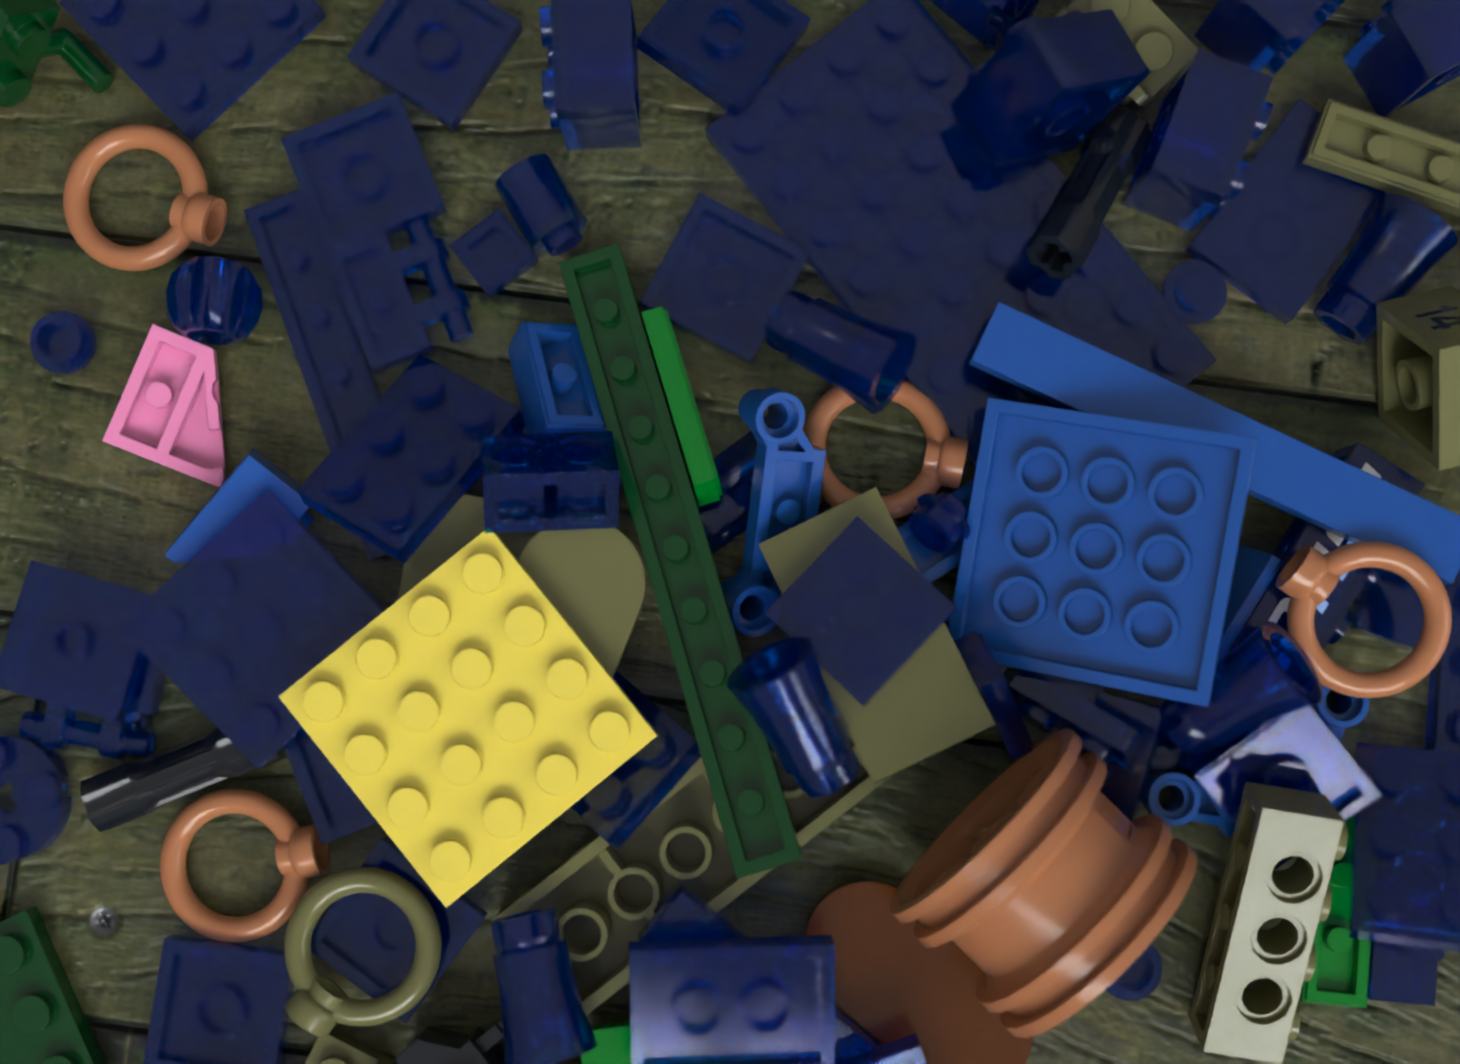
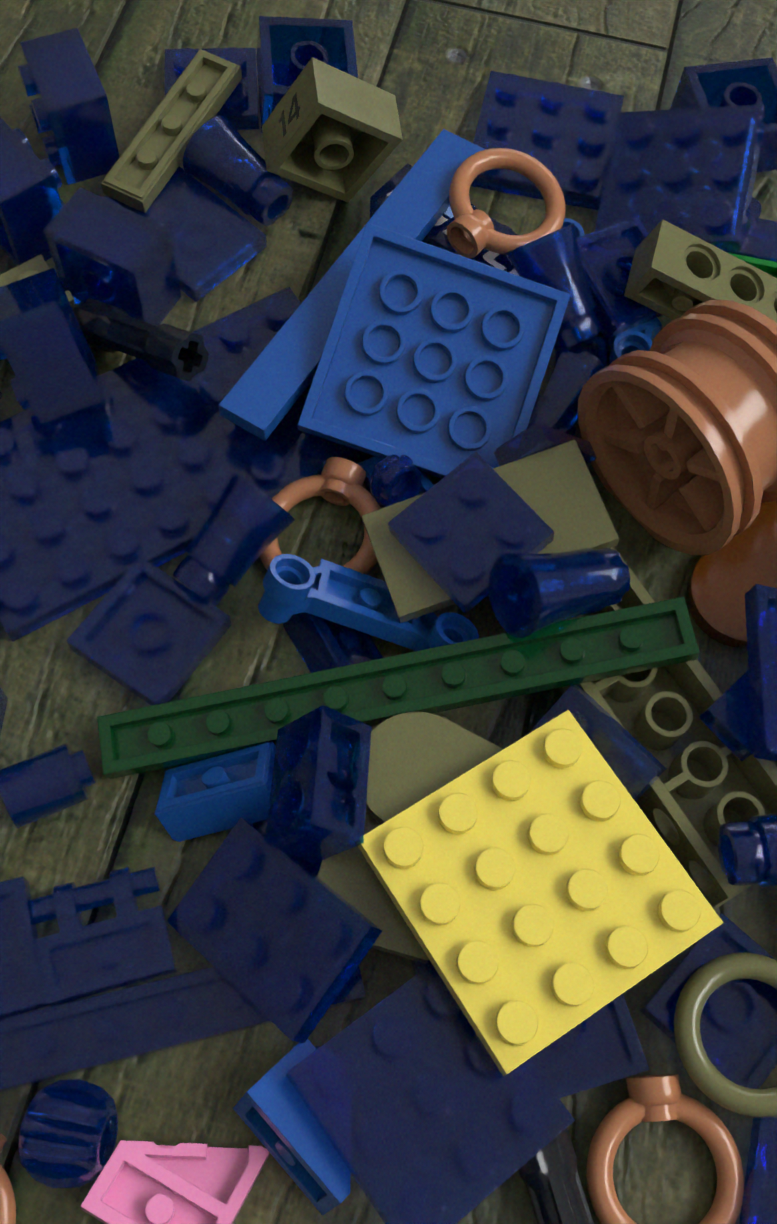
camera: 90 degrees left, 20 degrees down
clear blue tile [449,208,539,299] -> none
green tile [641,306,723,506] -> none
clear blue plate [1162,261,1227,325] -> none
clear blue tile [1350,568,1423,649] -> none

